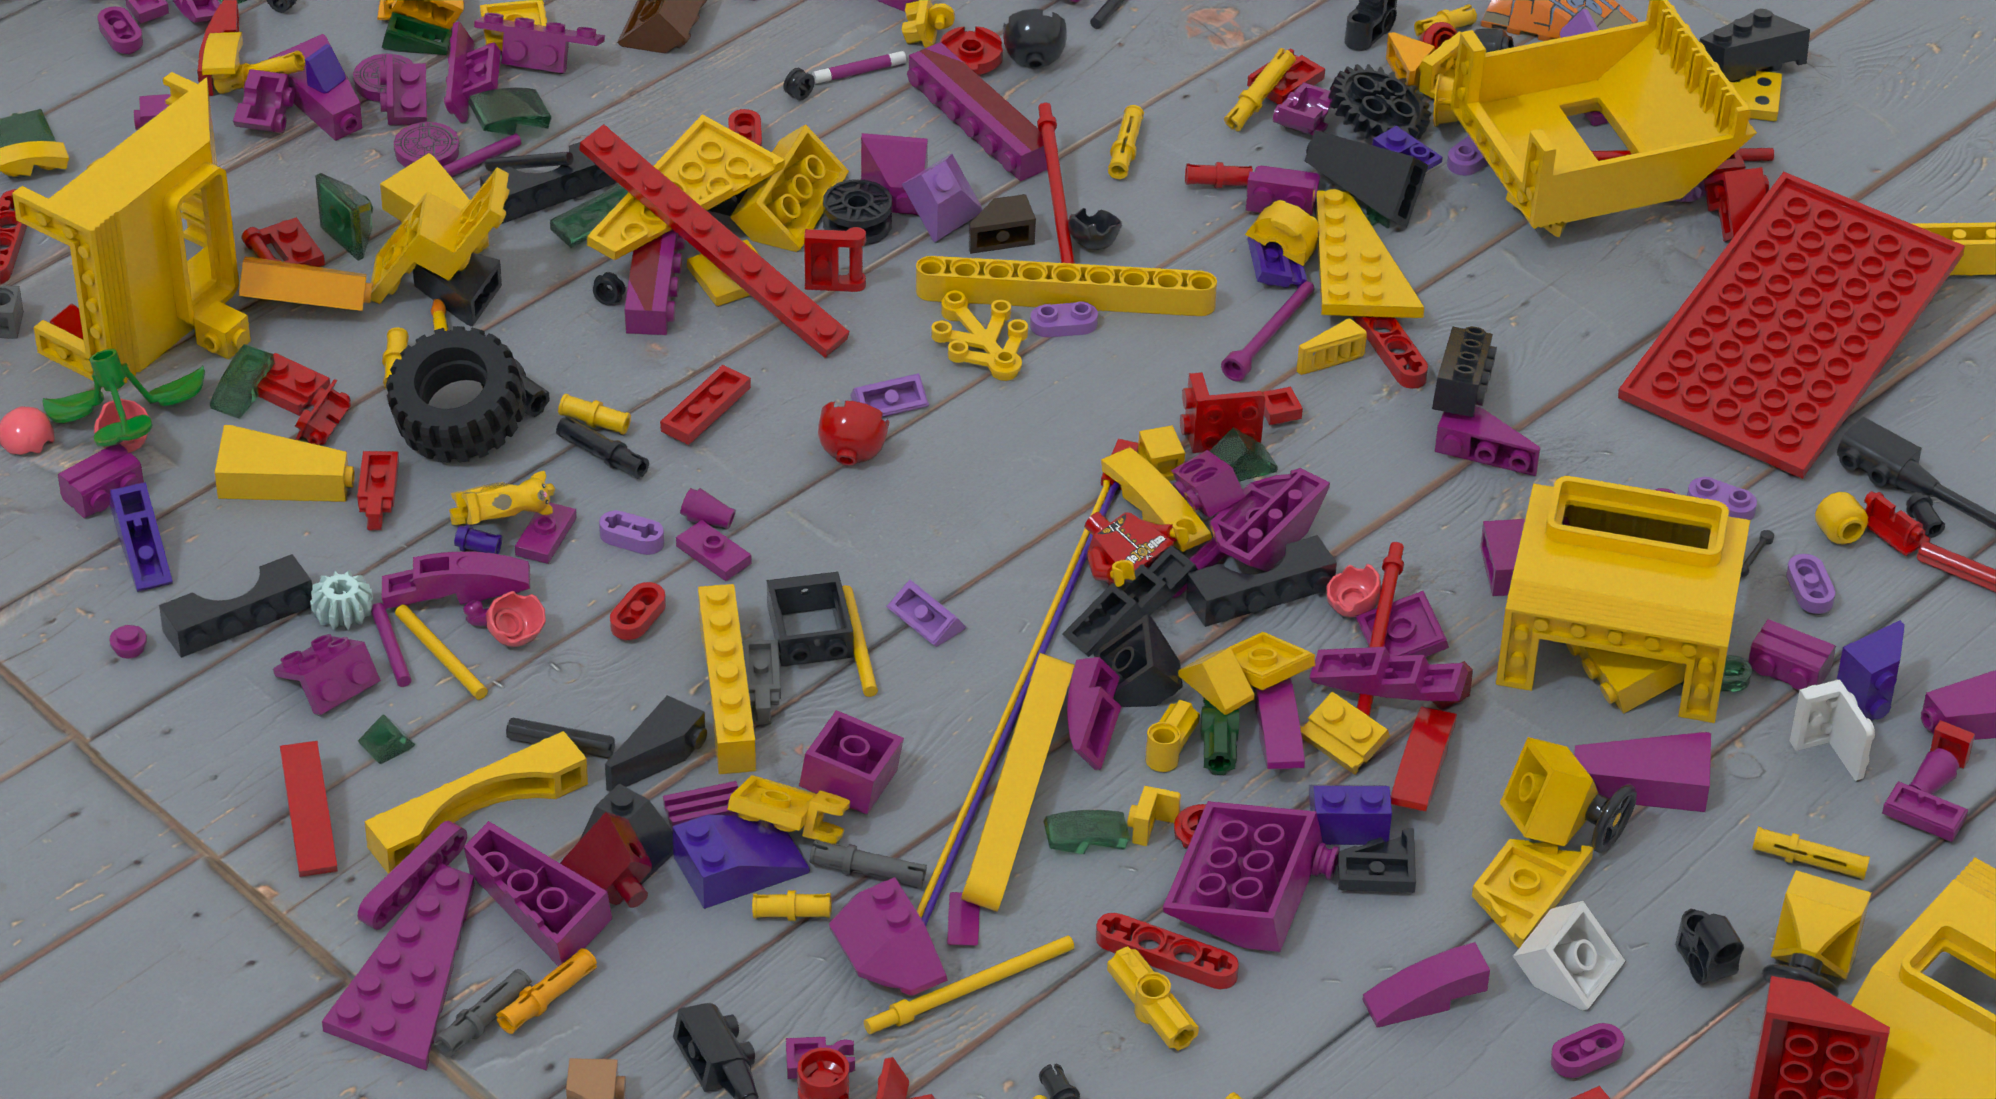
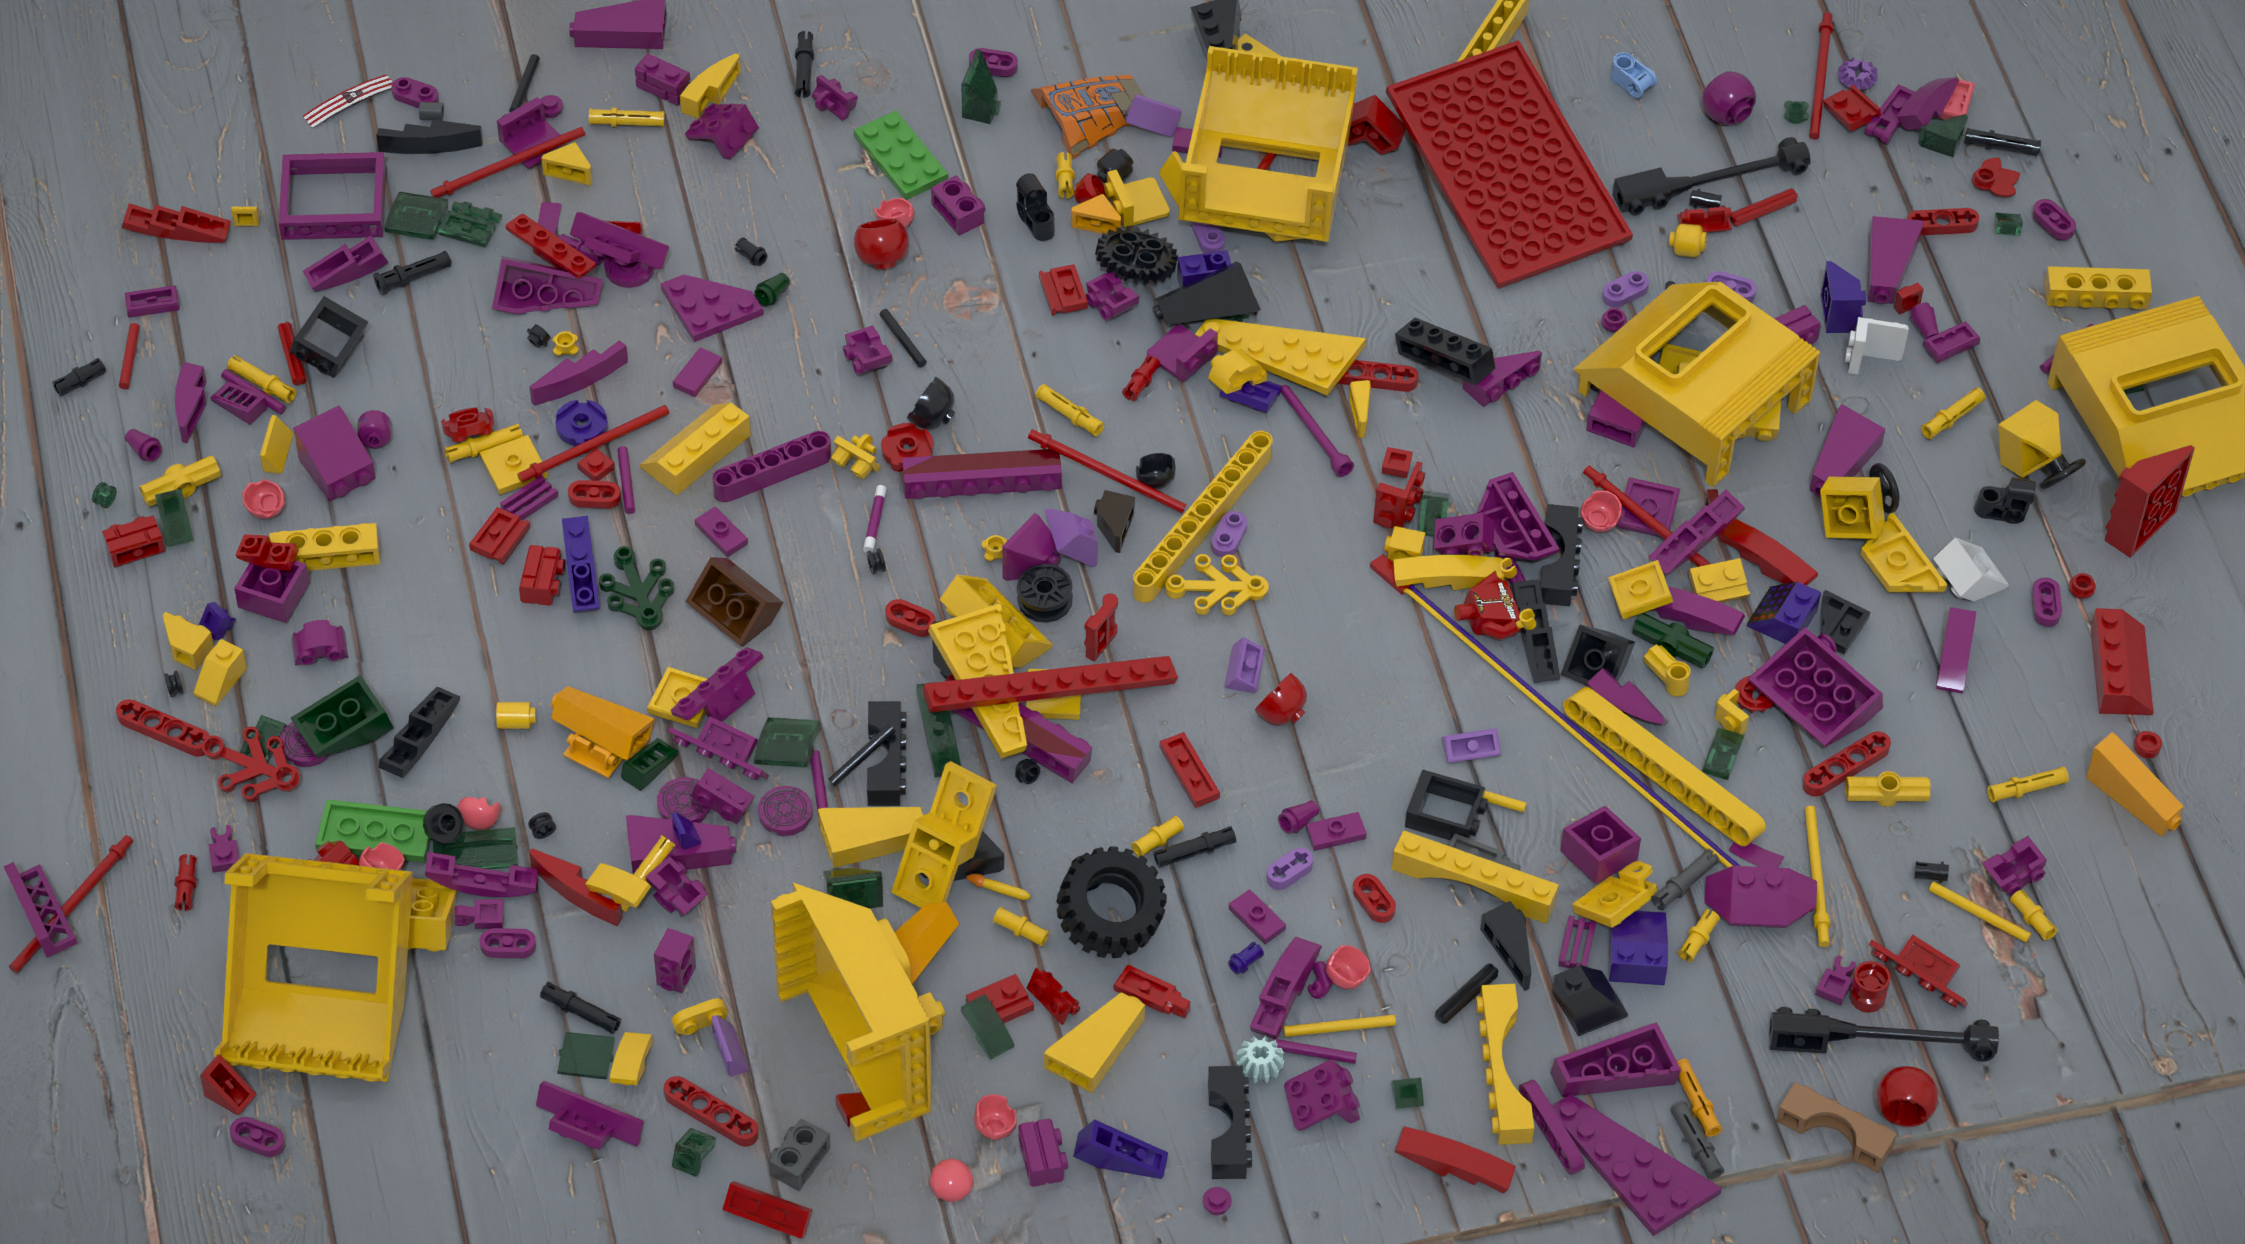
camera: 60 degrees left, 10 degrees up
green plant [43,349,205,447] -> none
yellow animal [449,471,556,525] -> none
dark red torso [560,812,652,908] -> none
yellow slope [1178,647,1254,715] -> none
yellow pin [1224,48,1296,132] -> none
yellow piece [1433,73,1459,127] -> none
none -> black pin [540,981,621,1035]
none -> red plate [2069,573,2096,599]

